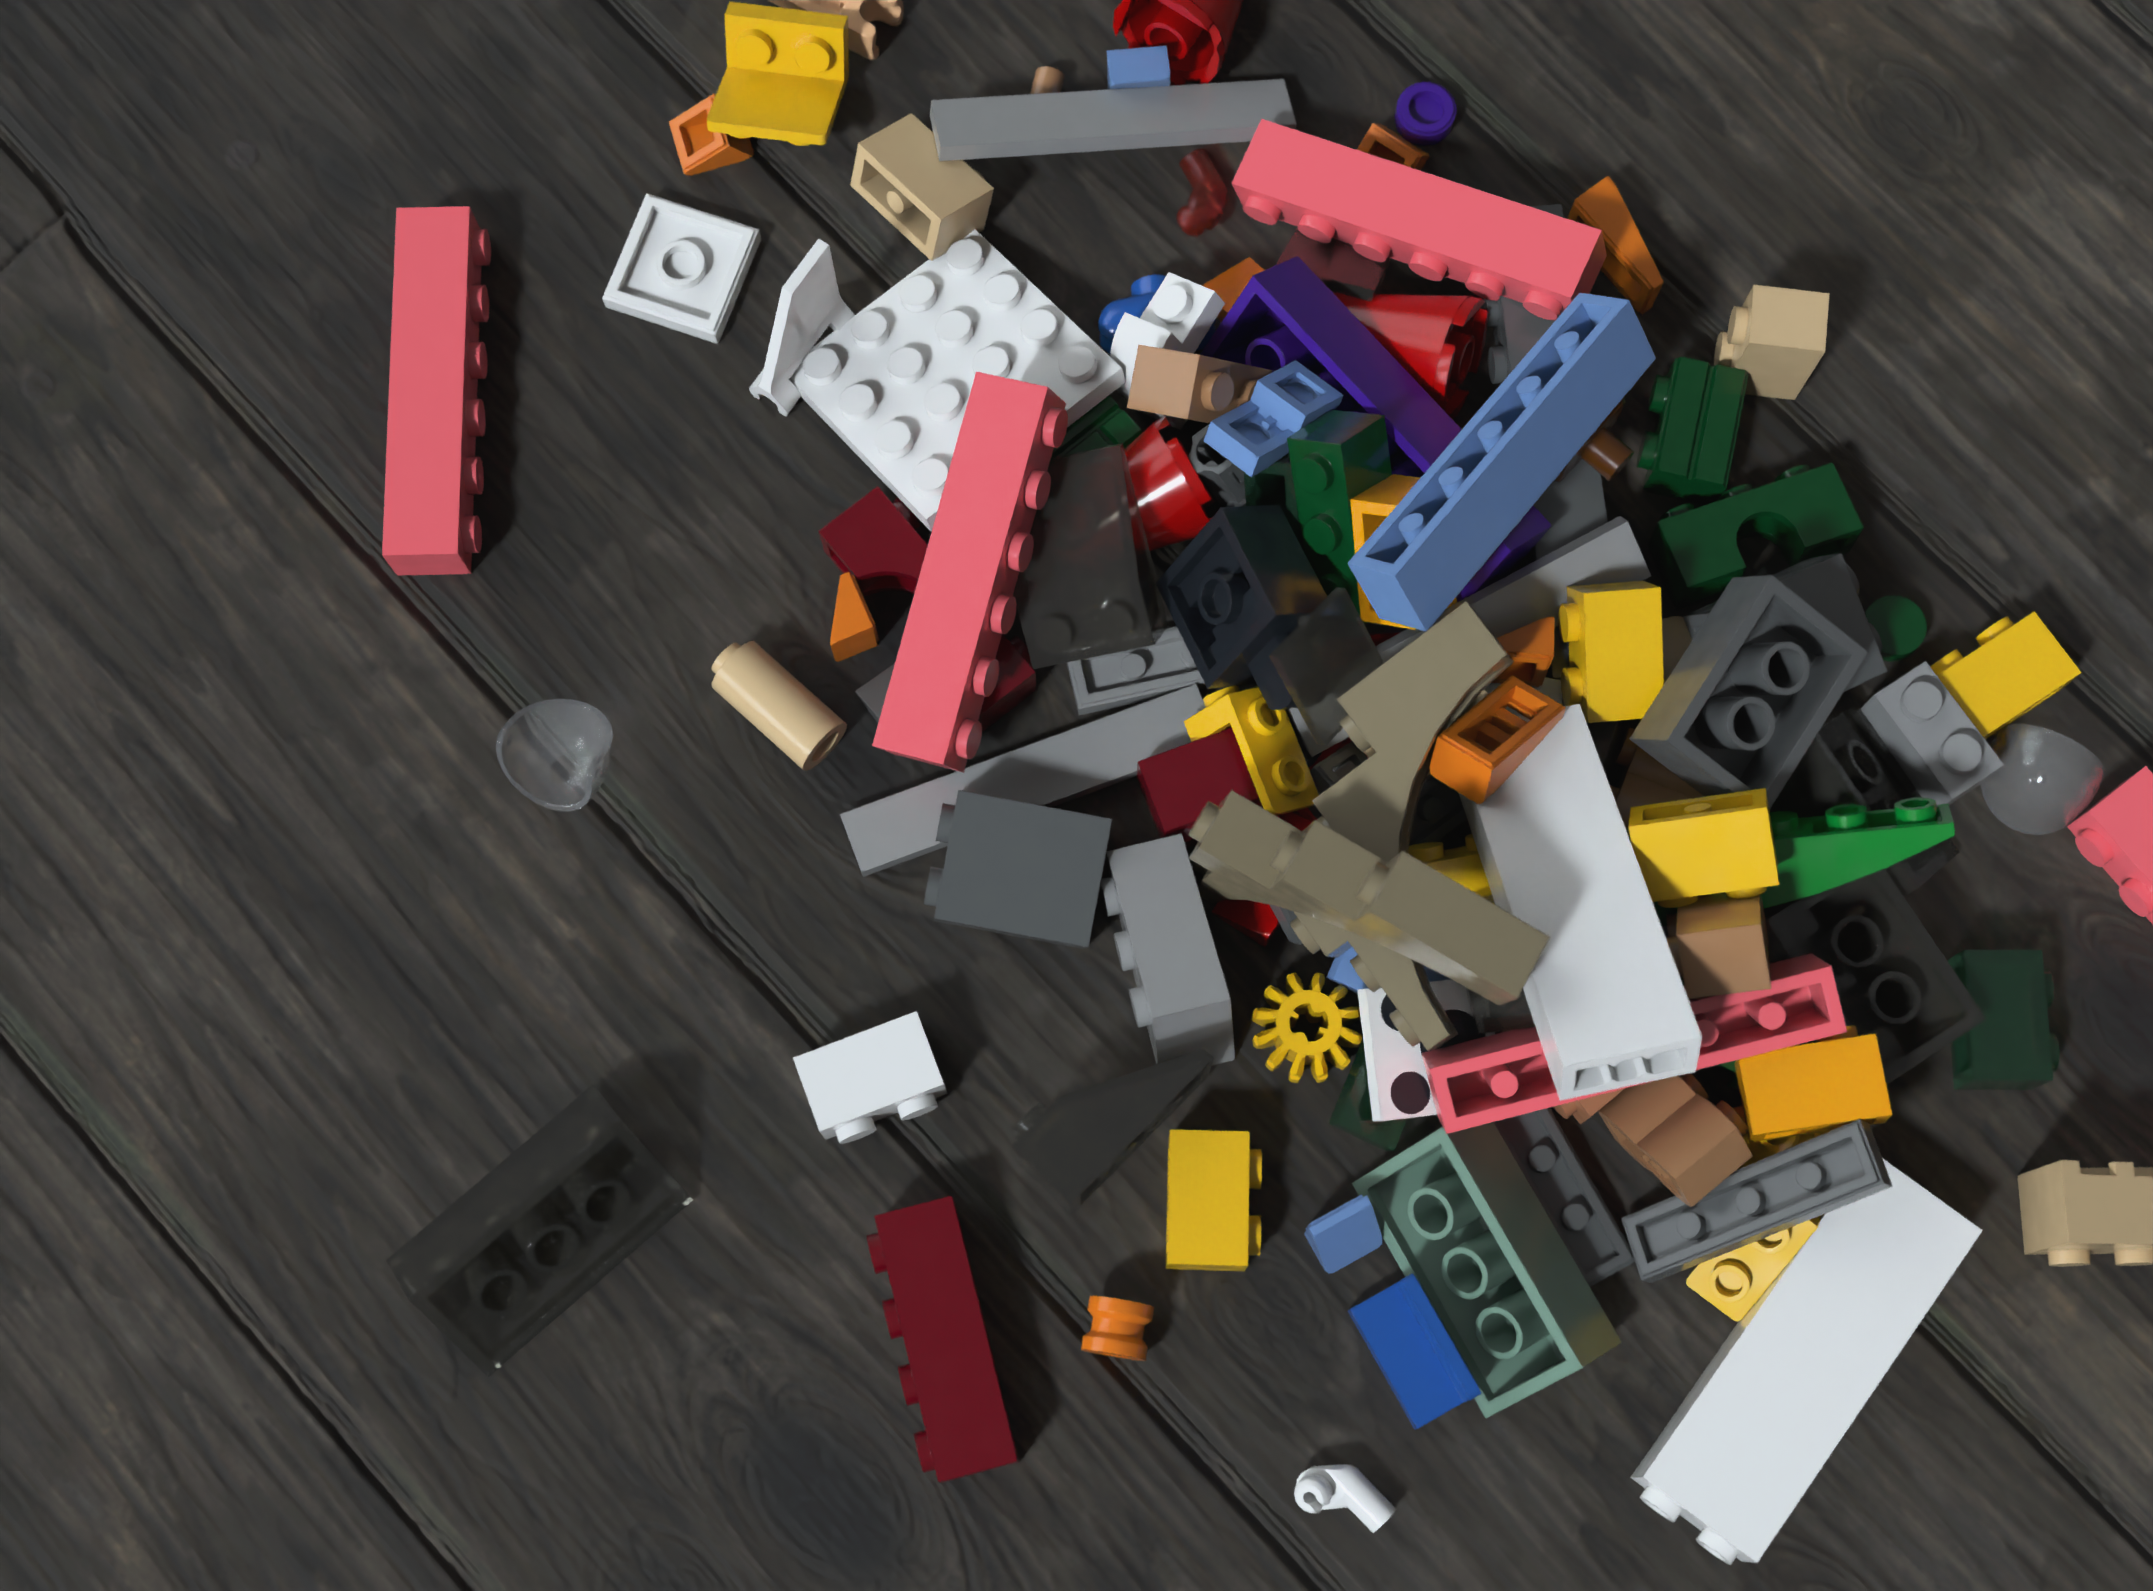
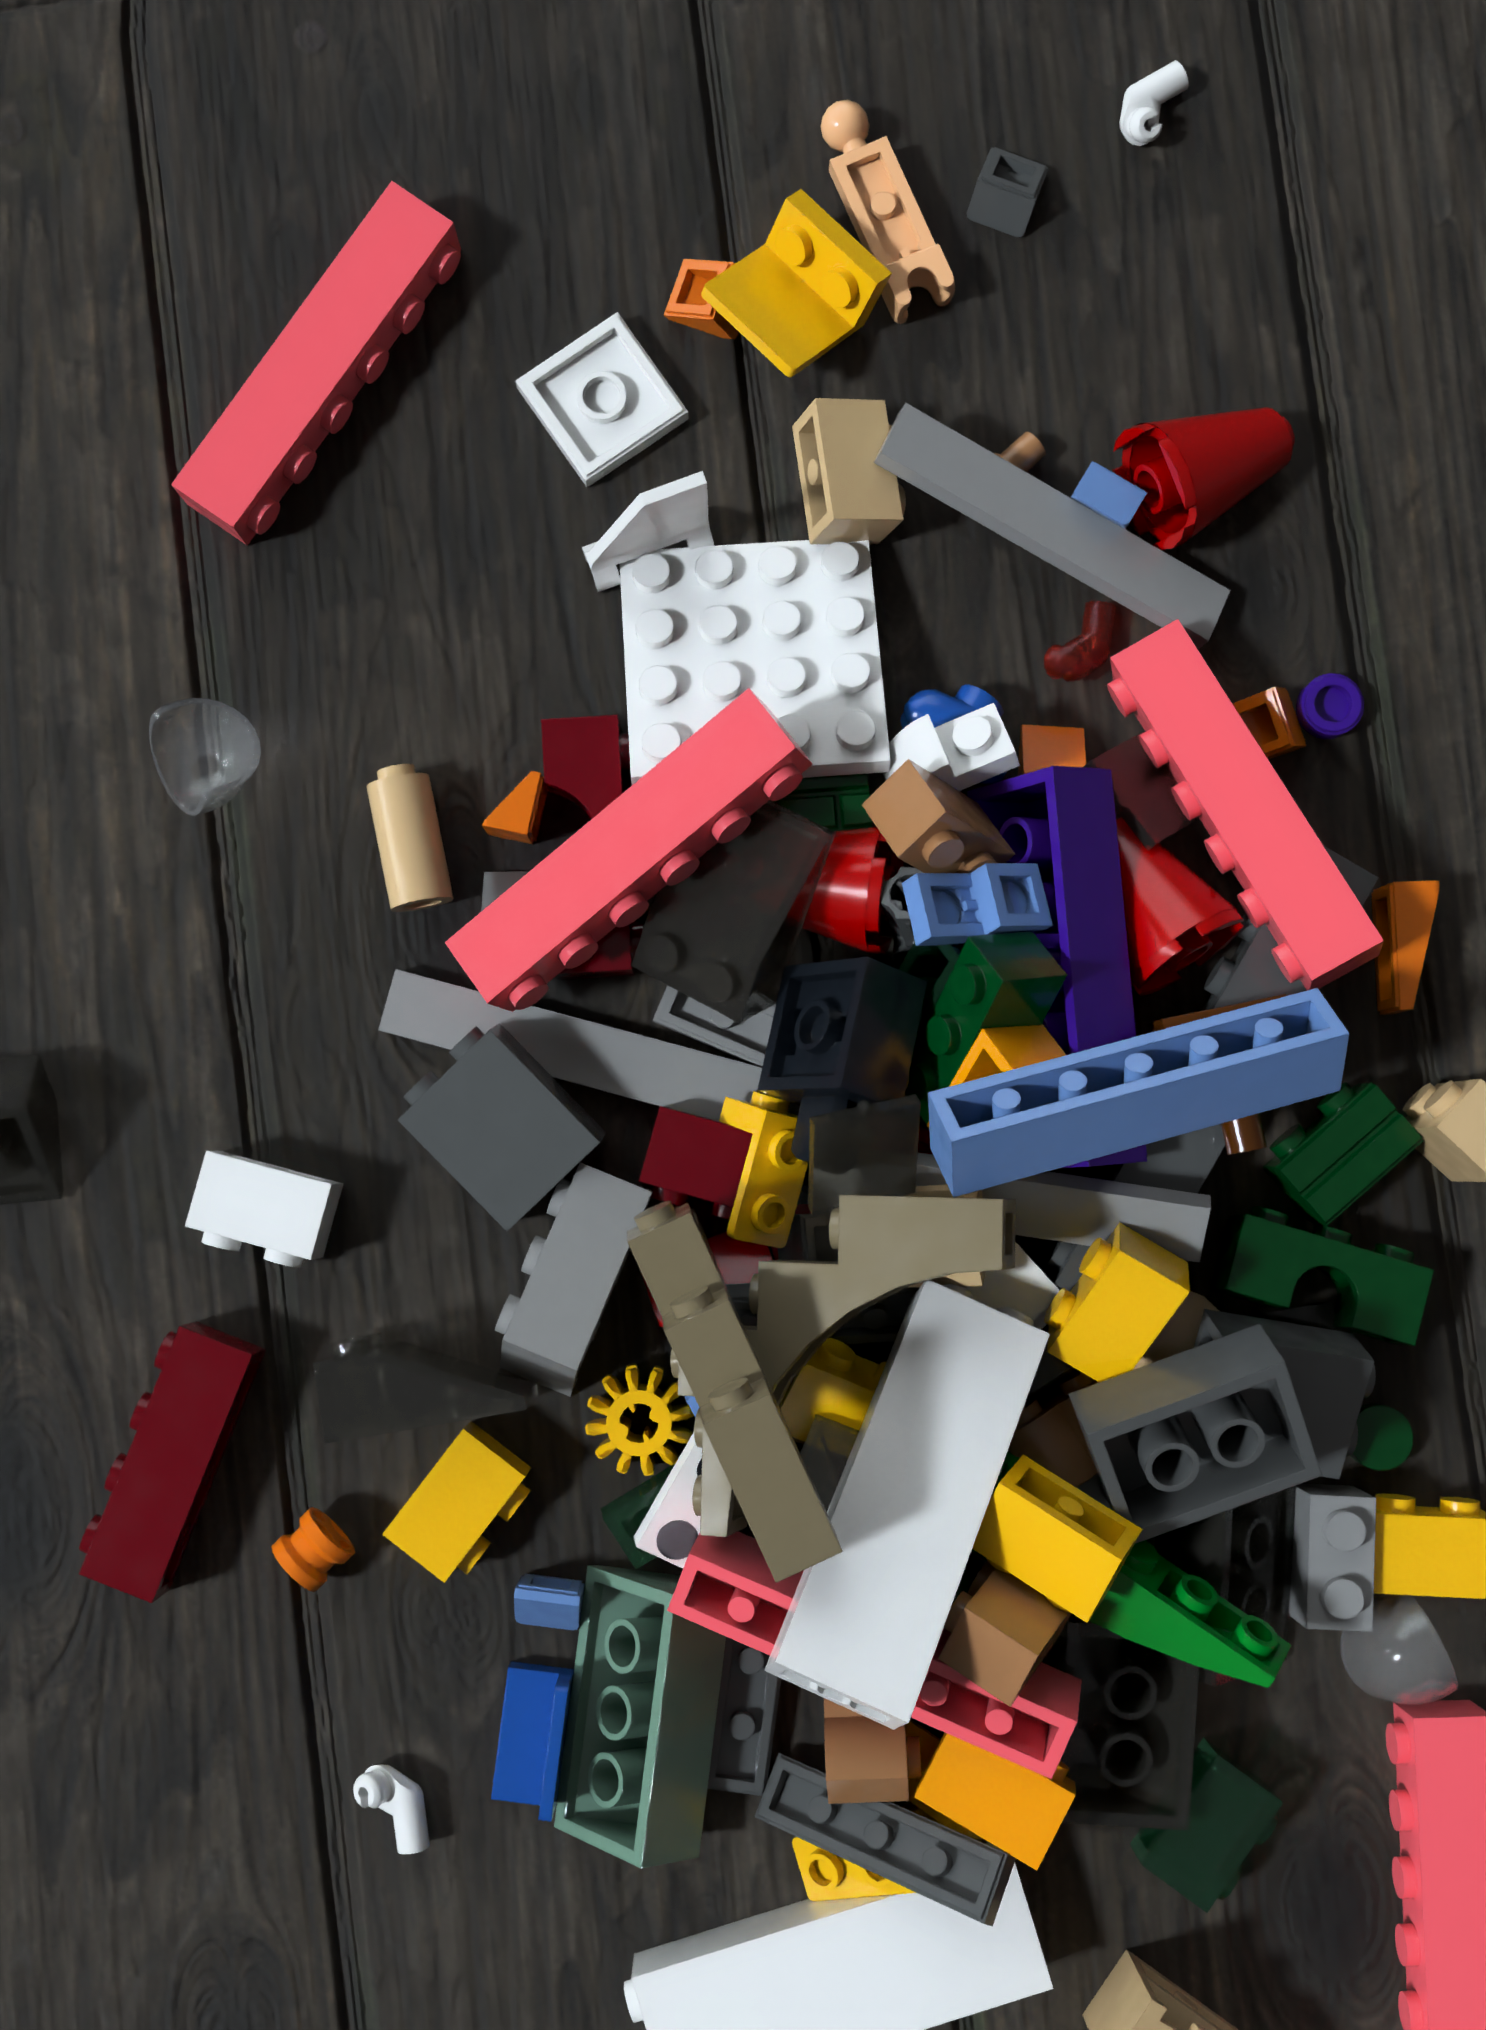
camera: 30 degrees right, 10 degrees up
orange slope [1429,676,1566,804] -> none
orange slope [1491,616,1555,687] -> none

